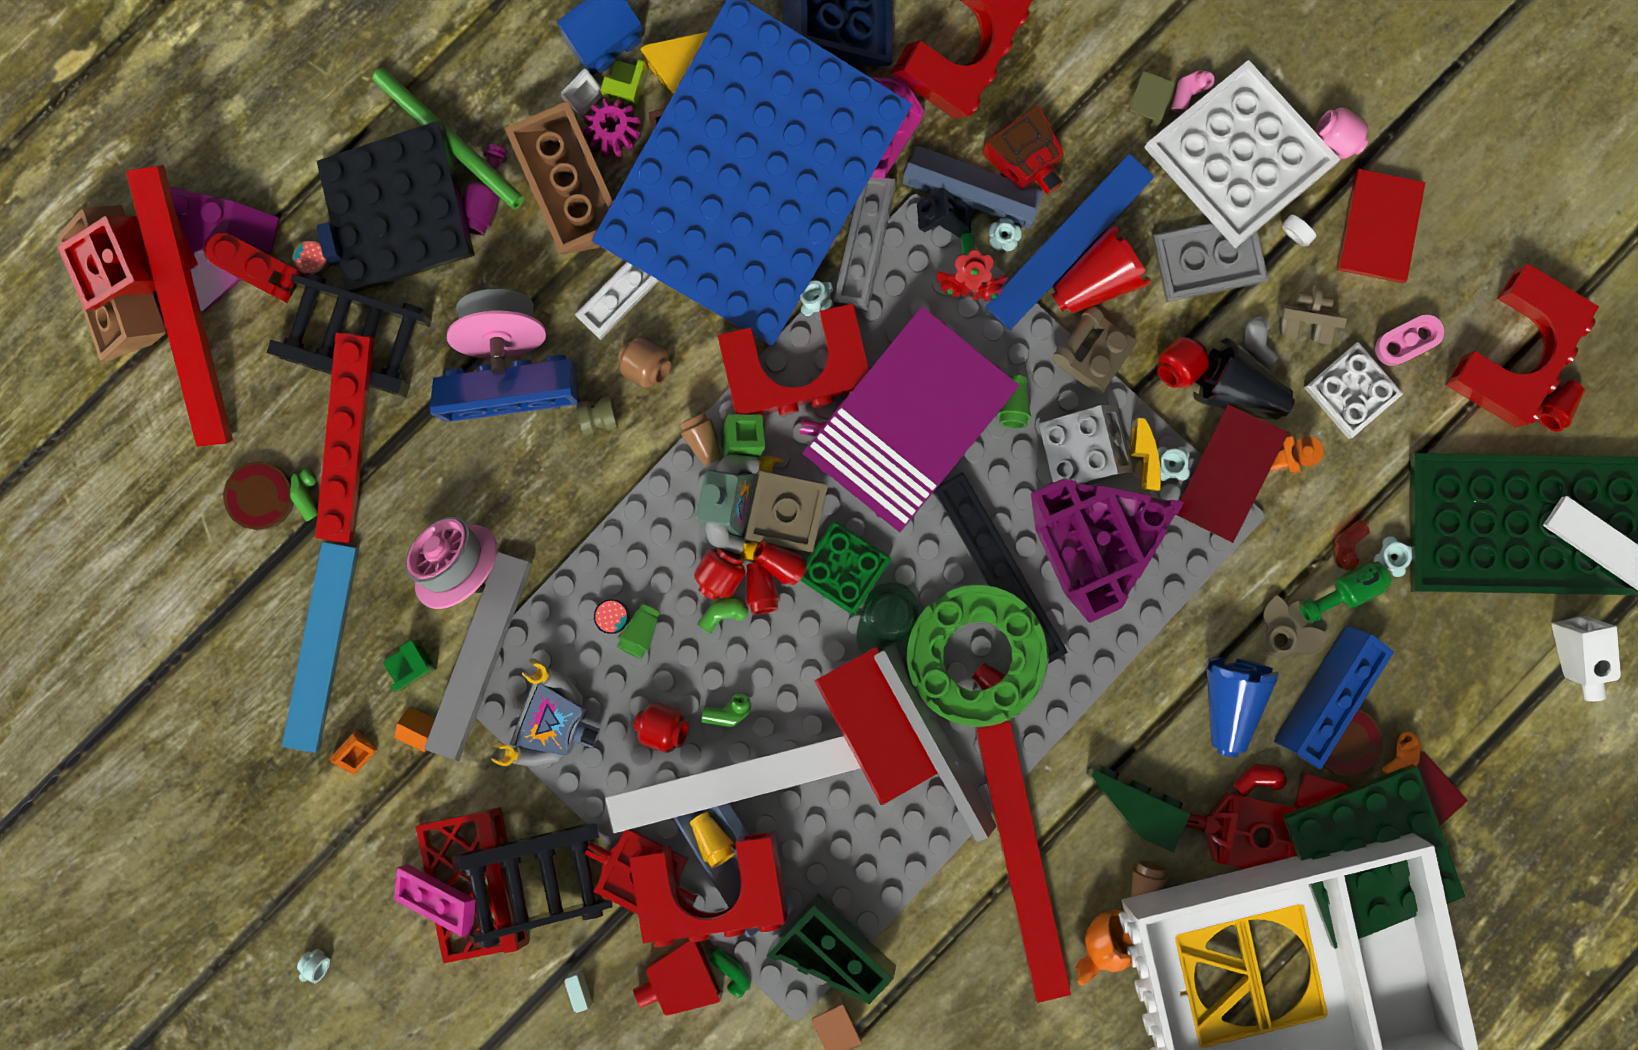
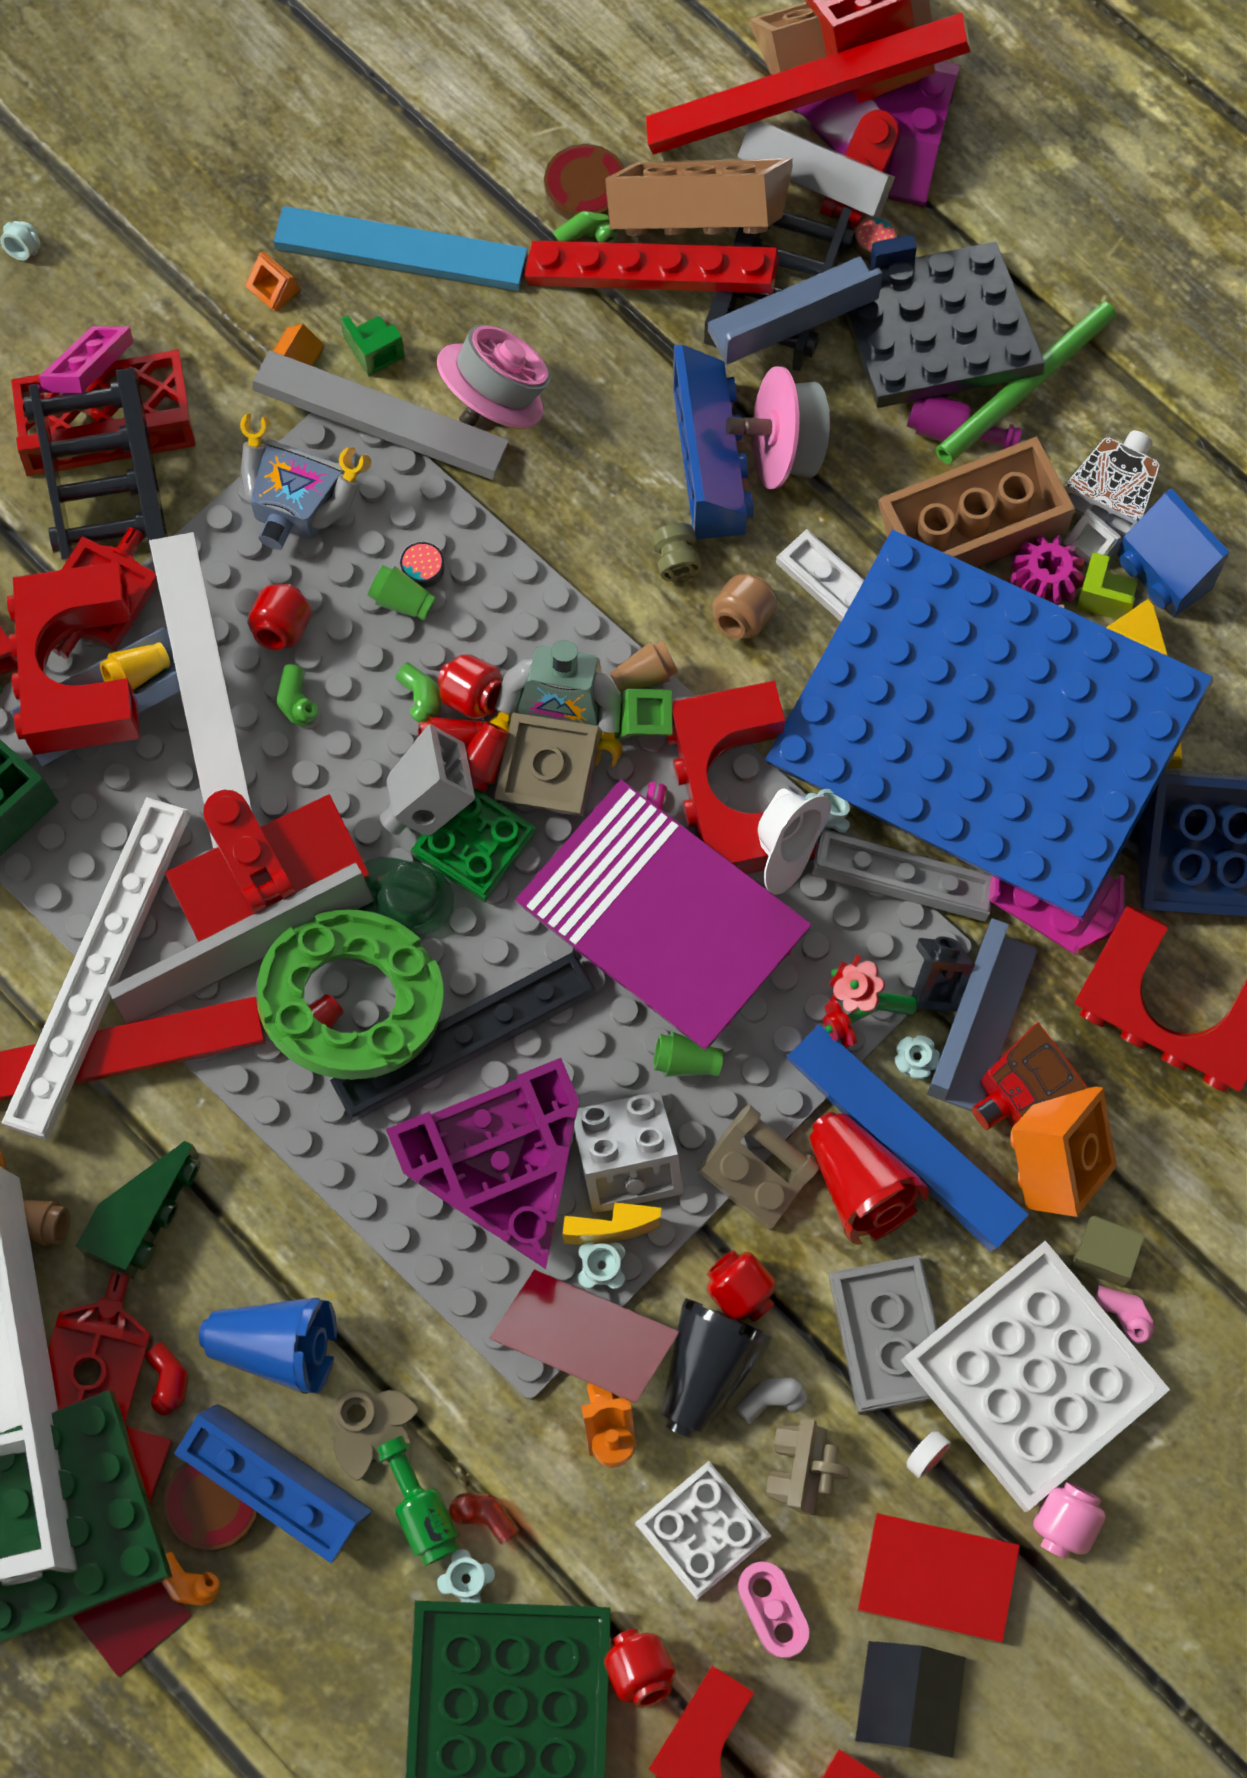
camera: 90 degrees right, 15 degrees down
none -> white tile [1,797,191,1142]
none -> red plate [203,789,295,914]
none -> light grey torso [380,724,475,835]
none -> red head [604,1629,676,1708]
none -> medium nougat slope [605,158,793,236]
none -> sand blue panel [708,256,883,365]
none -> light grey tile [737,120,895,217]
none -> white piece [758,789,831,895]
none -> black slope [855,1641,966,1758]
none -> orange slope [1010,1086,1117,1217]
none -> torso [1065,431,1160,537]

